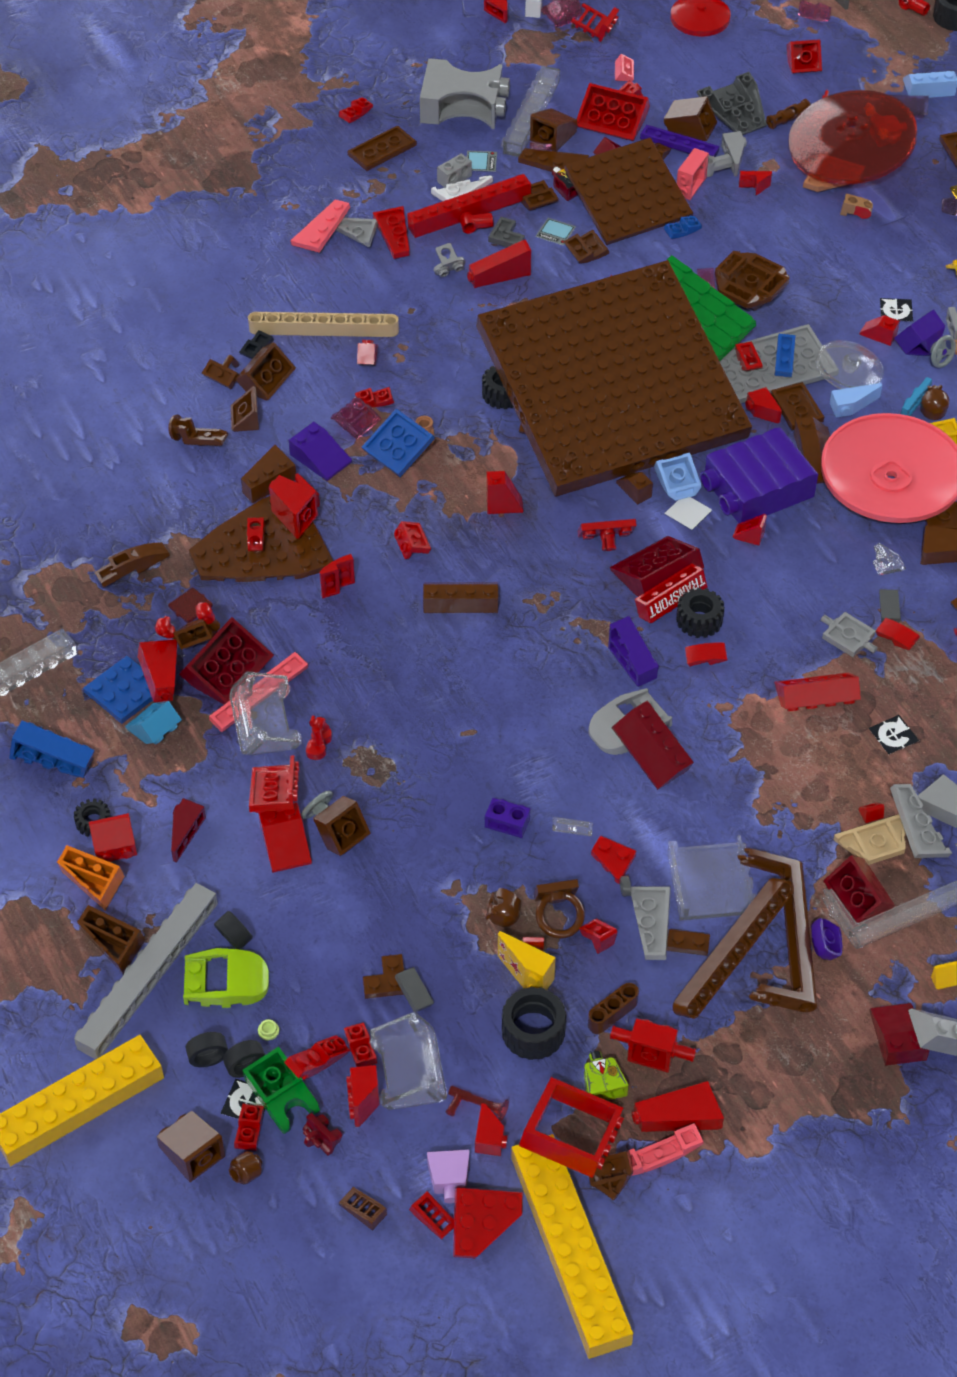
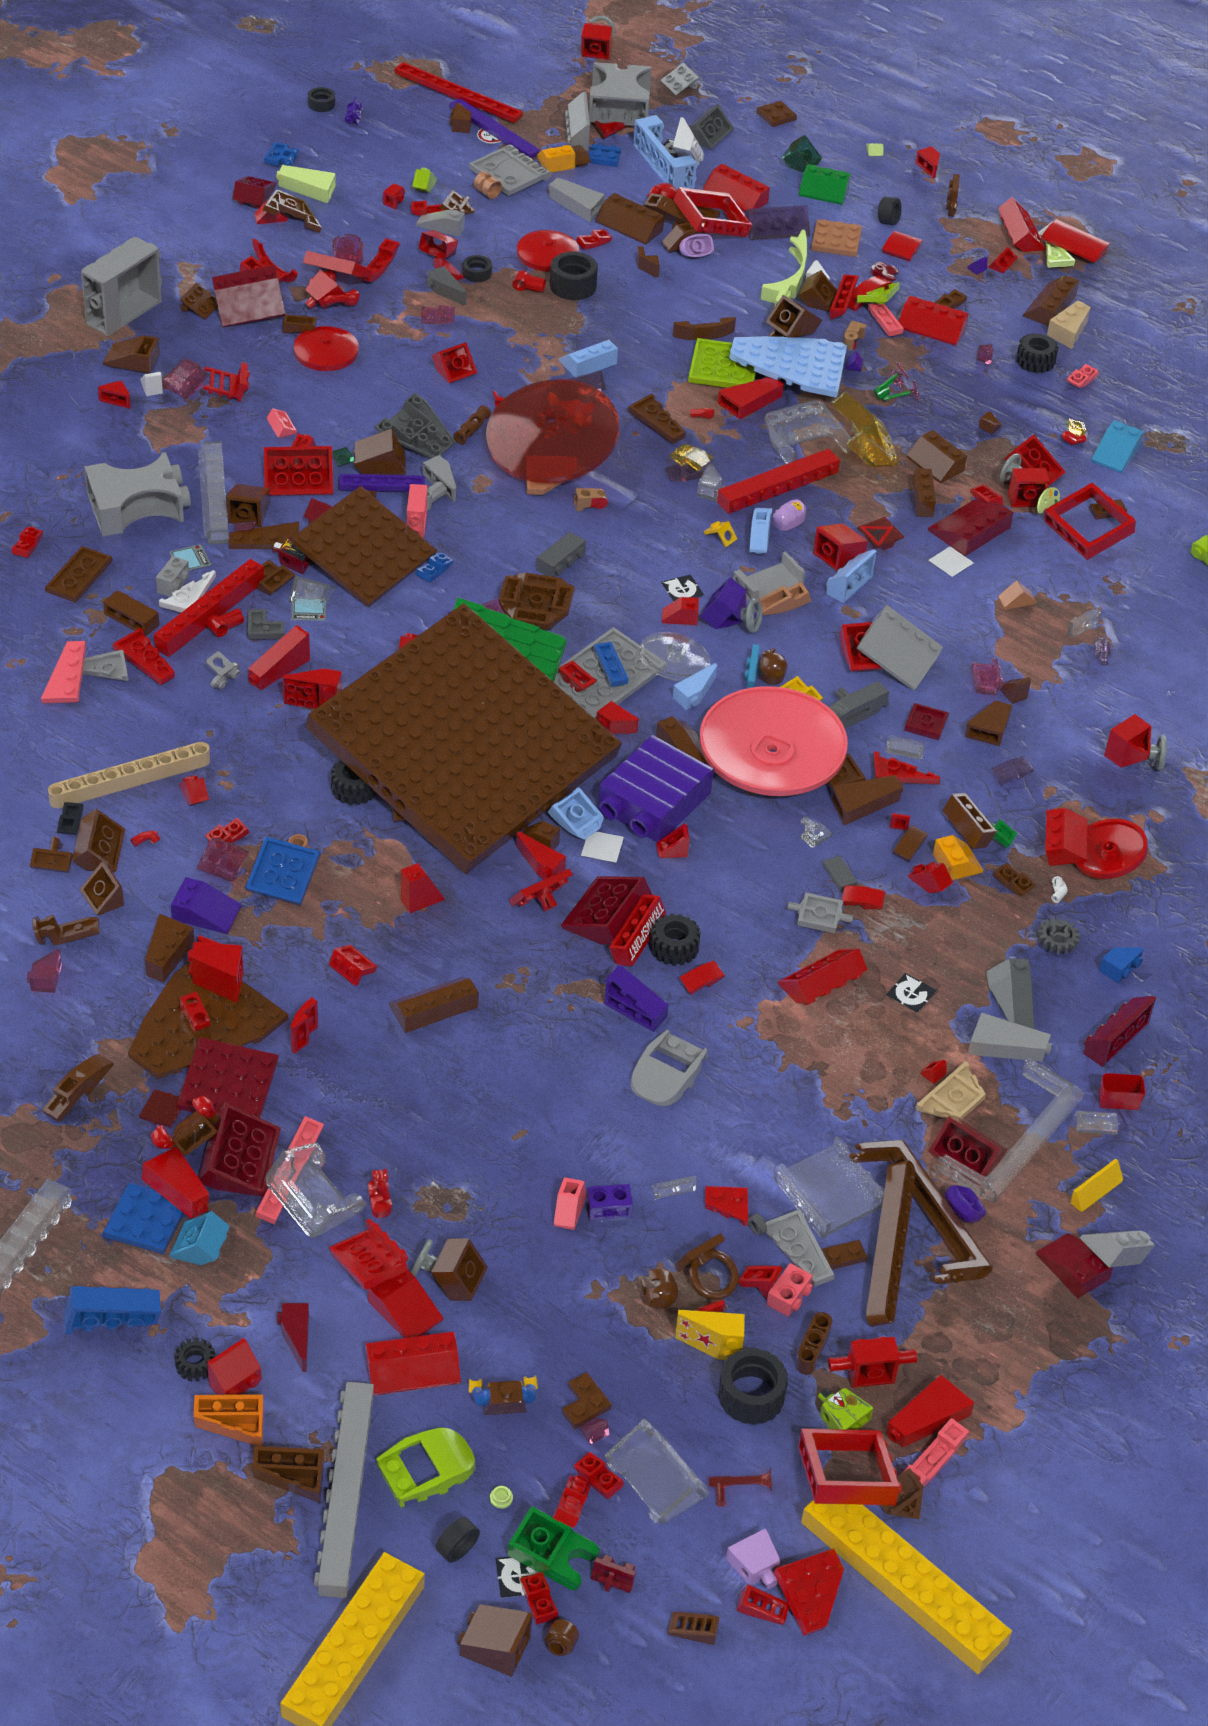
camera: 30 degrees left, 5 degrees down
black tyre [214,911,253,950] -> none
black tyre [223,1040,265,1078] -> none
red slope [346,1065,379,1127] -> none
dark grey tile [395,967,434,1013] -> none
red slope [475,1103,508,1156] -> none
reddish brown slope [563,229,609,264] -> none
dark red slope [612,700,694,790] -> none
red slope [738,171,772,195] -> none
reddish brown plate [771,382,824,430] -> none
light grey wing [890,784,952,858] -> none
none -> clear pink slope [27,949,62,993]
none -> reddish brown brick [103,590,159,637]
none -> red arm [130,830,160,847]
none -> dark red plate [177,1037,279,1118]
none -> red slope [283,668,342,709]
none -> clear slope [289,576,335,611]
none -> plate [332,447,354,466]
none -> red slope [366,1331,461,1396]
none -> reddish brown torso [469,1375,538,1415]
none -> red slope [516,831,566,879]
none -> dark grey brick [536,532,586,577]
none -> coral slope [554,1177,587,1230]
none -> clear pink slope [580,1418,609,1444]
none -> coral brick [767,1263,813,1317]

